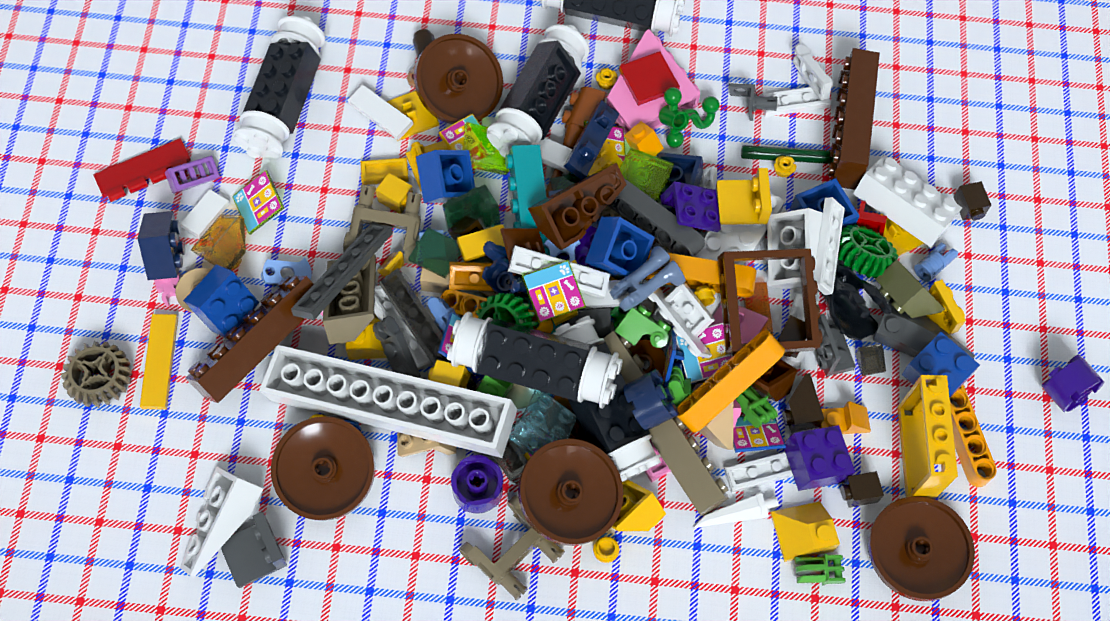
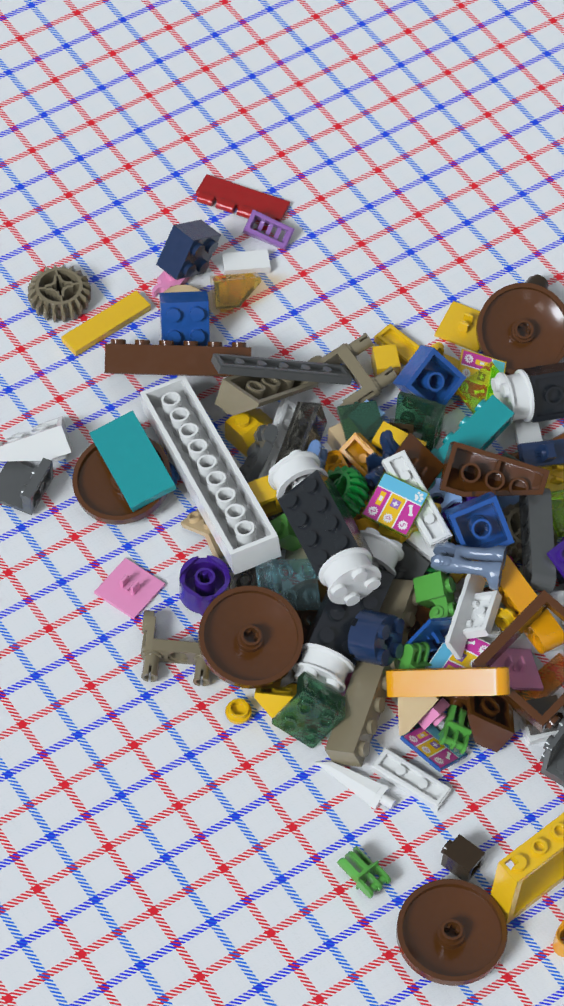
camera: 50 degrees right, 10 degrees down
piece [232,170,285,235] -> none
brick [233,16,325,158] -> none
light blue piece [261,258,312,285] -> none
white tile [347,84,413,140] -> none
yellow slope [377,251,405,280] -> none
yellow slope [770,501,840,562] -> none
dark brown slope [782,373,824,433] -> none
dark purple brick [784,425,856,491] -> none
light orange slope [819,401,871,434] -> none
none -> teal tile [89,410,177,512]
none -> bright pink piece [94,558,165,620]
none -> clear green bracket [272,671,346,748]

